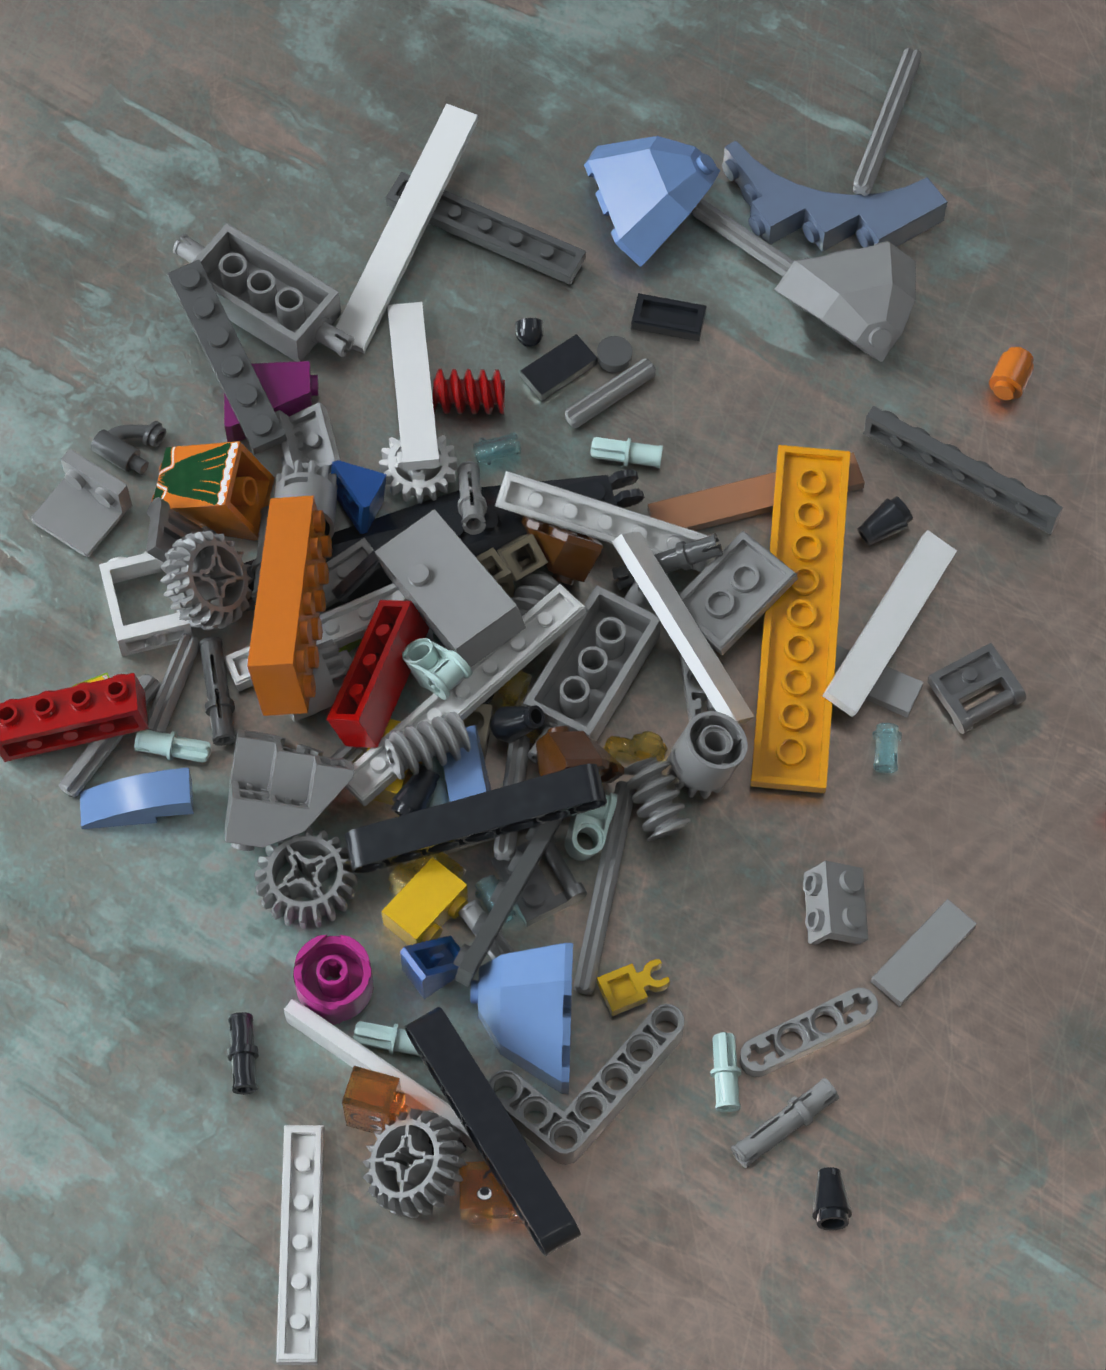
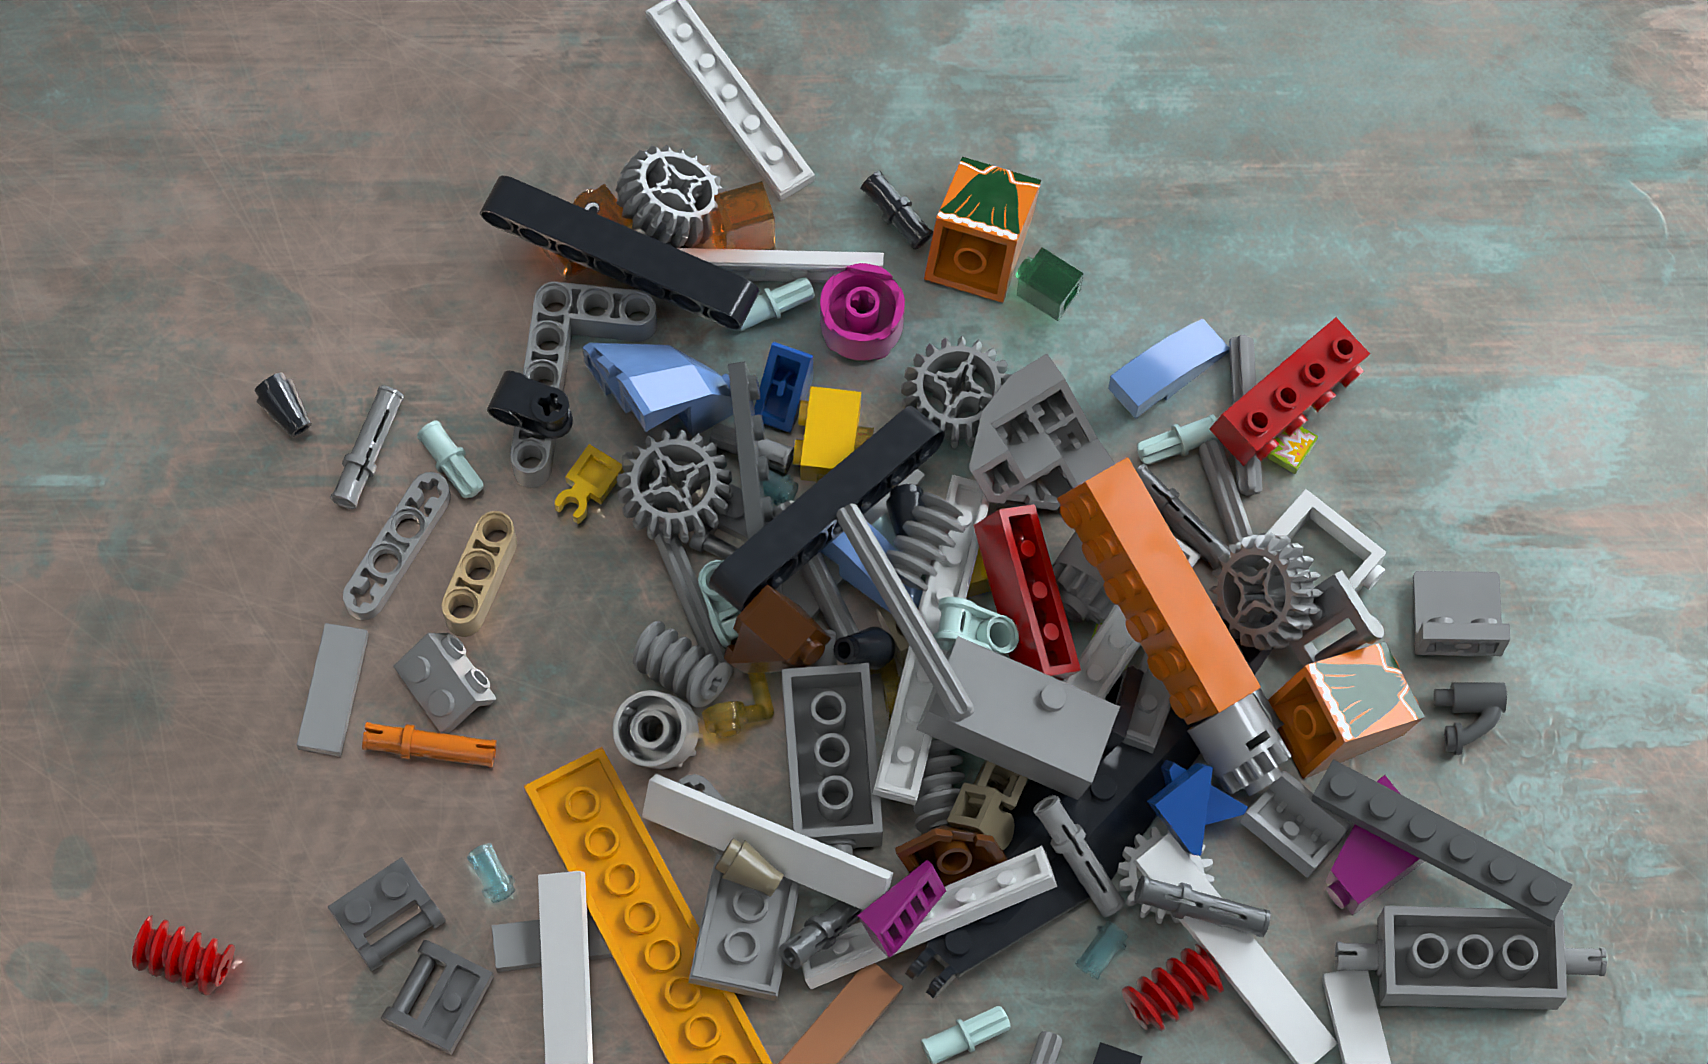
camera: 145 degrees right, 5 degrees up
none -> flat silver plate [328,857,446,972]
none -> orange pin [362,722,497,768]
none -> tan beam [441,511,517,637]
none -> black piece [487,370,573,439]
none -> light grey gear [617,429,733,544]
none -> dark tan cone [715,838,784,897]
none -> light grey axle [836,504,974,722]
none -> magenta slope [857,860,946,958]
none -> orange slope [924,156,1041,303]
none -> clear green brick [1015,247,1084,321]
none -> dark grey pin [1134,875,1271,938]
none -> blue slope [1147,763,1213,856]

